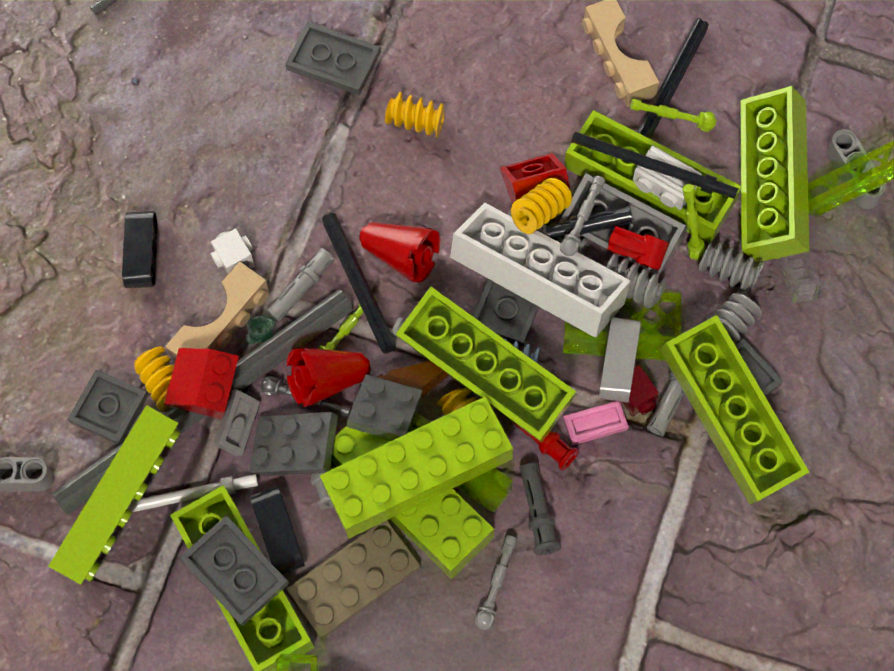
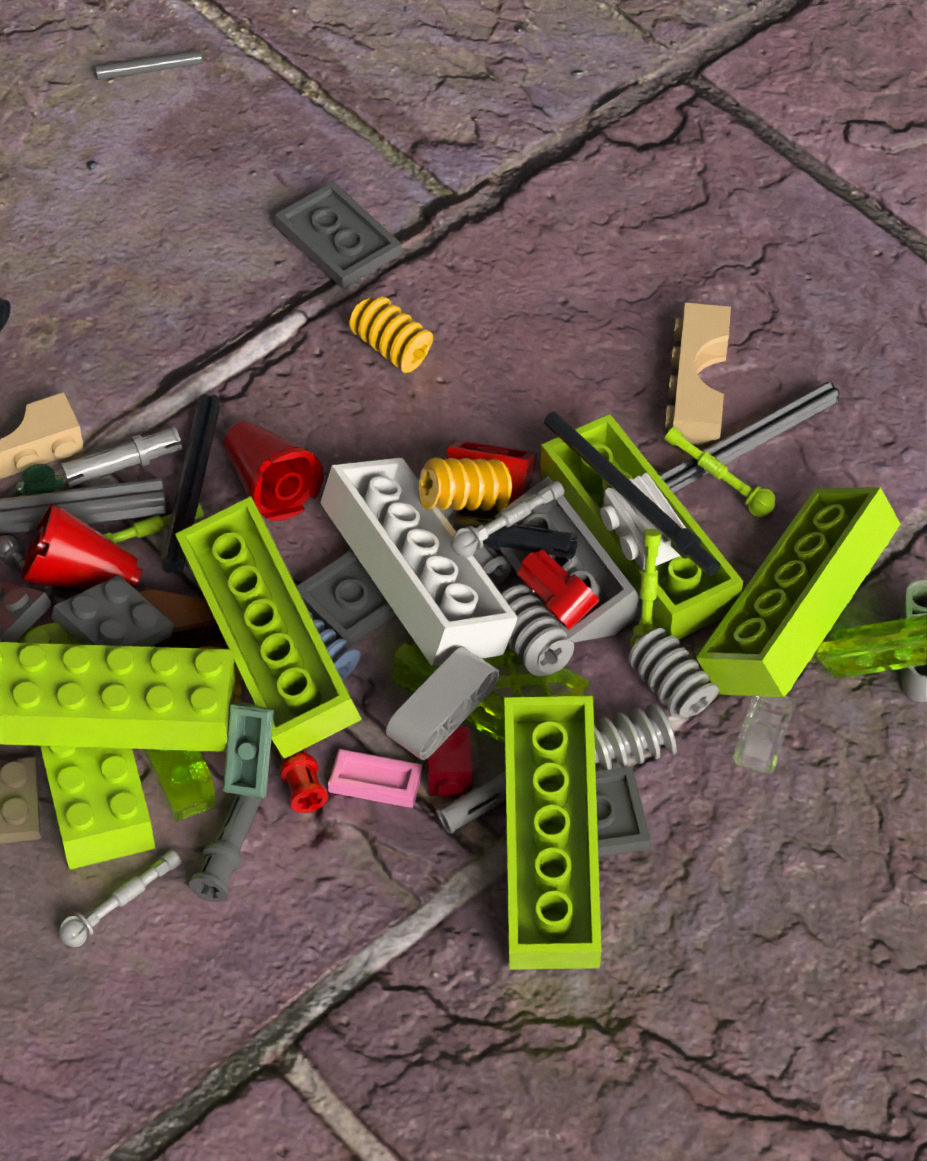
camera: 25 degrees right, 15 degrees down
white brick [210,228,255,274] -> none
none -> sand green slope [223,702,274,798]

